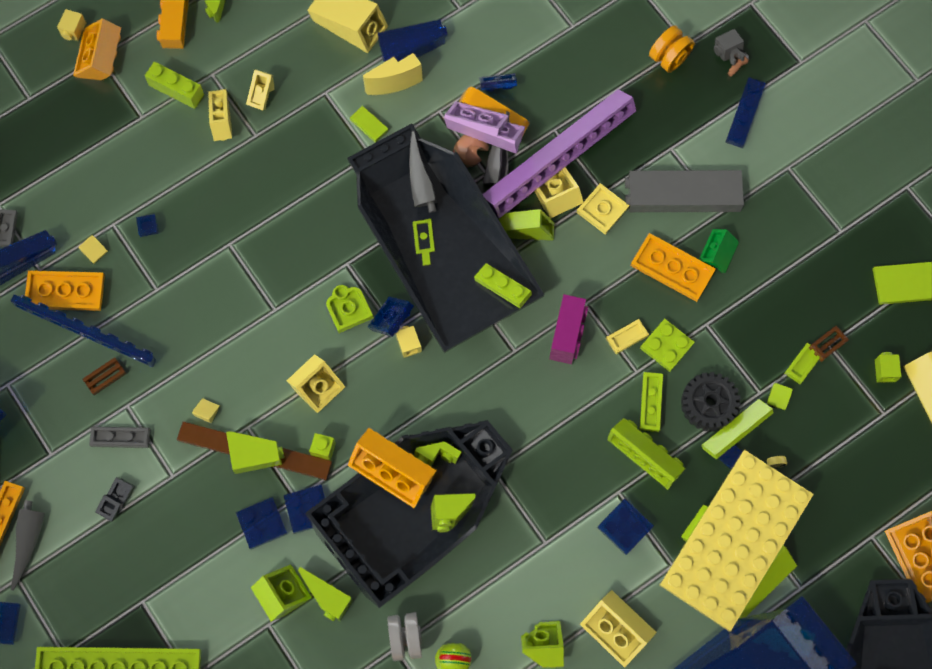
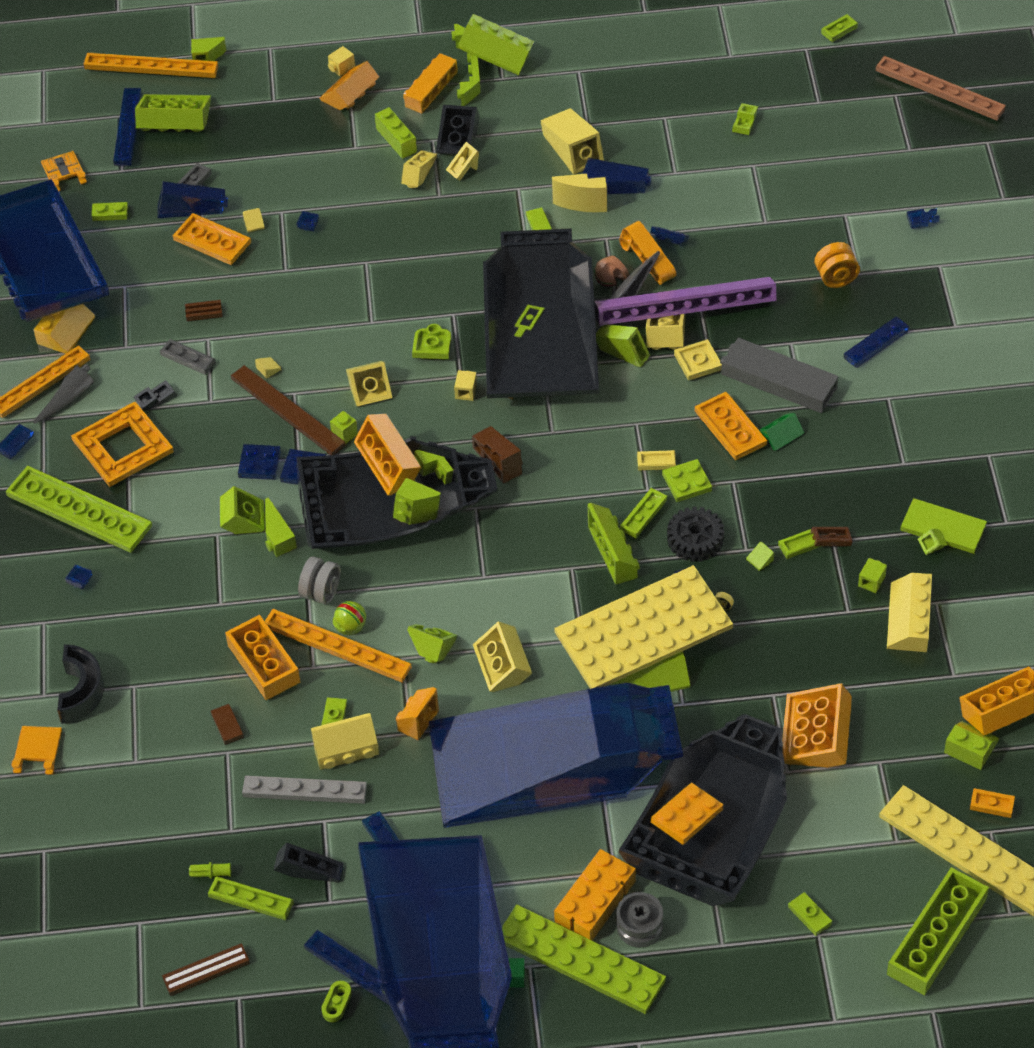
camera: 30 degrees right, 20 degrees down
clear blue plate [11,294,156,367] -> none
lime slope [226,431,284,474] -> none
clear blue plate [368,297,414,337] -> none
dark grey piece [409,131,437,213] -> none
lavender slope [444,101,525,154] -> none
lime plate [474,263,532,308] -> none
magenta brick [549,294,589,364] -> none
clear blue plate [597,499,654,555] -> none
lime tile [702,399,773,459] -> none
dark grey brick [714,29,744,66] -> none
nougat piece [728,52,749,77] -> none
none -> light orange plate [71,402,174,487]
none -> black slope [436,105,480,155]
none -> reddish brown wedge [472,426,523,484]
none -> lime slope [918,529,947,555]

